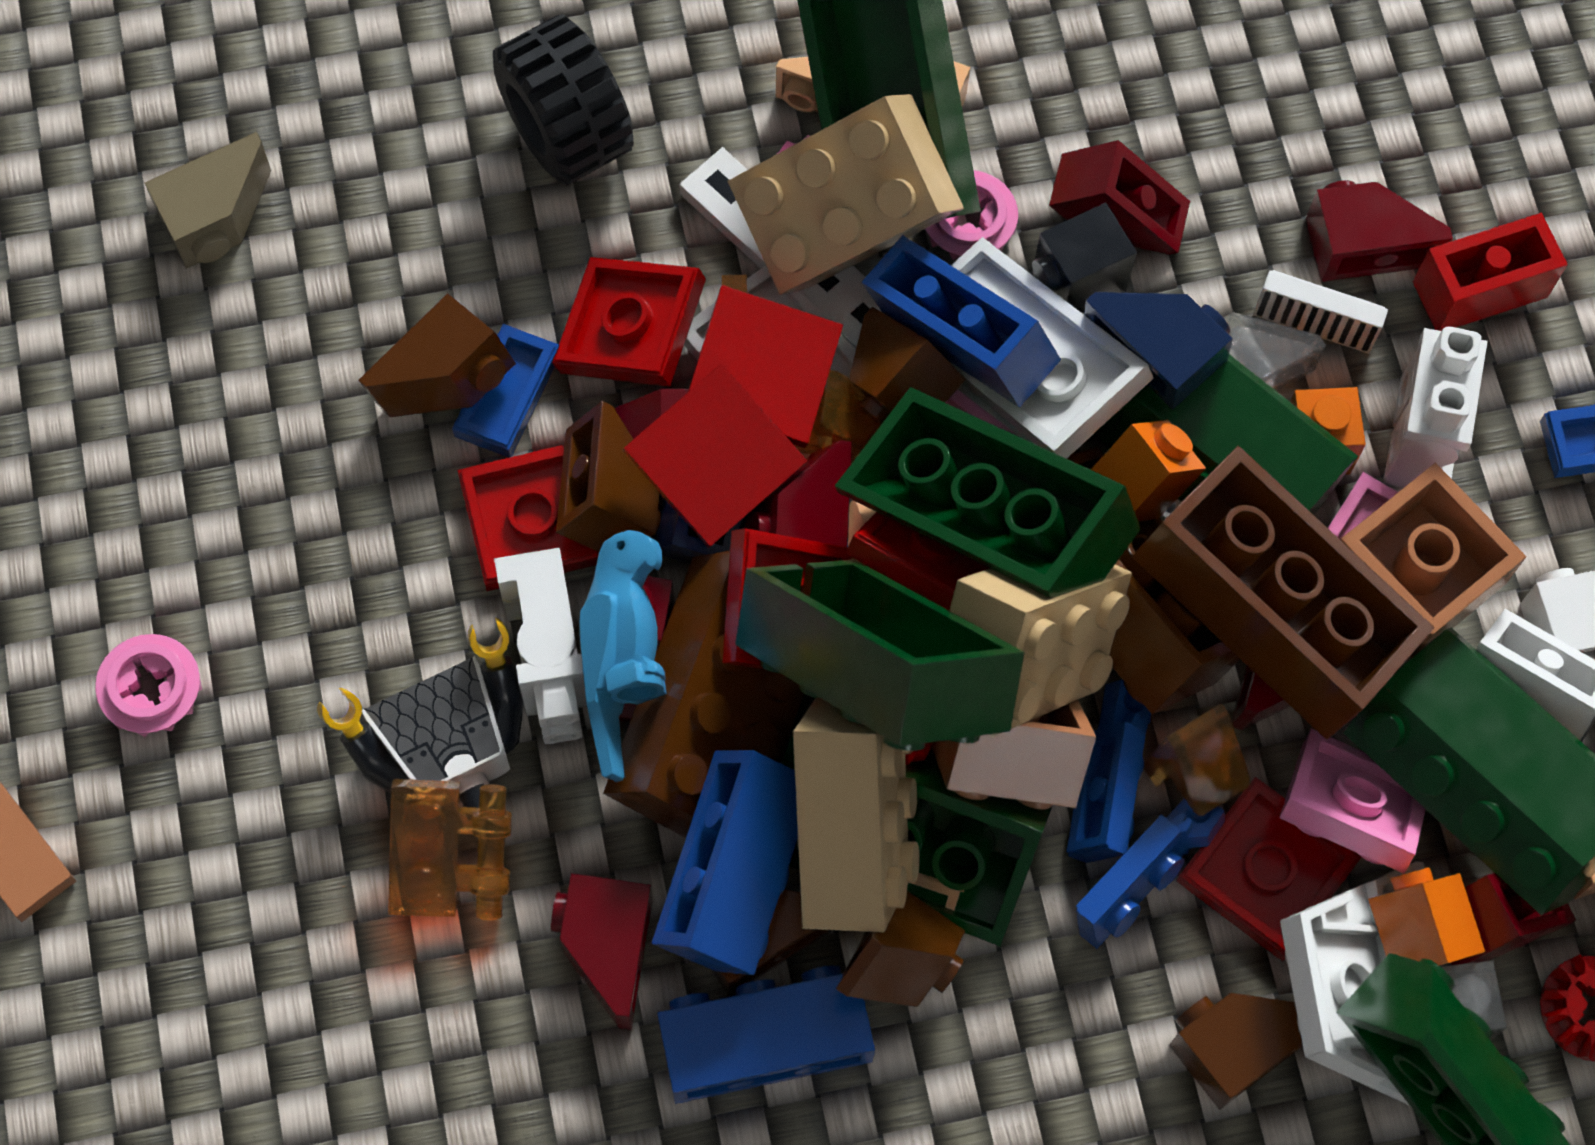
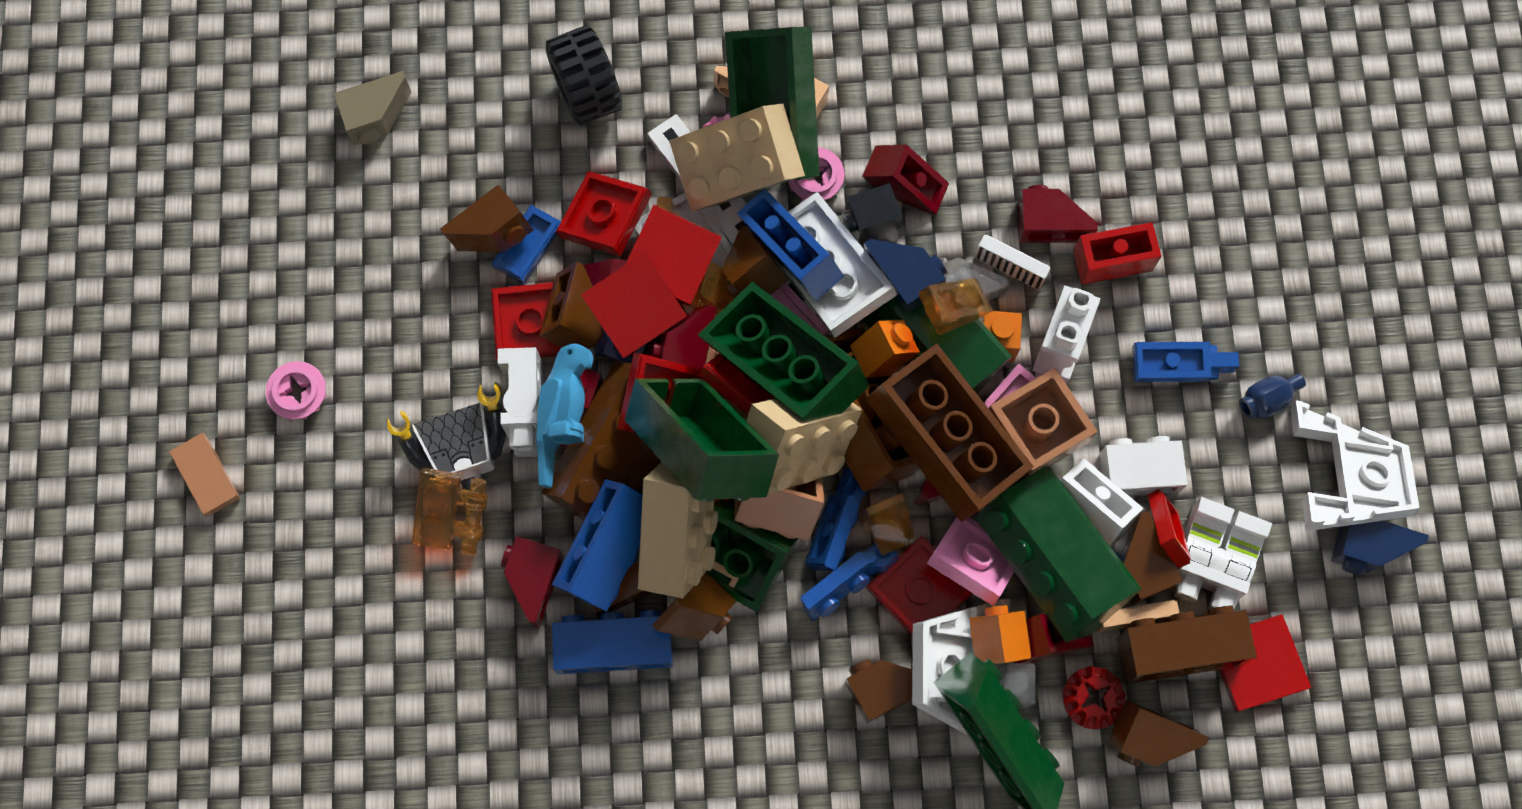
camera: 10 degrees right, 5 degrees up
none -> clear orange slope [918,277,993,335]

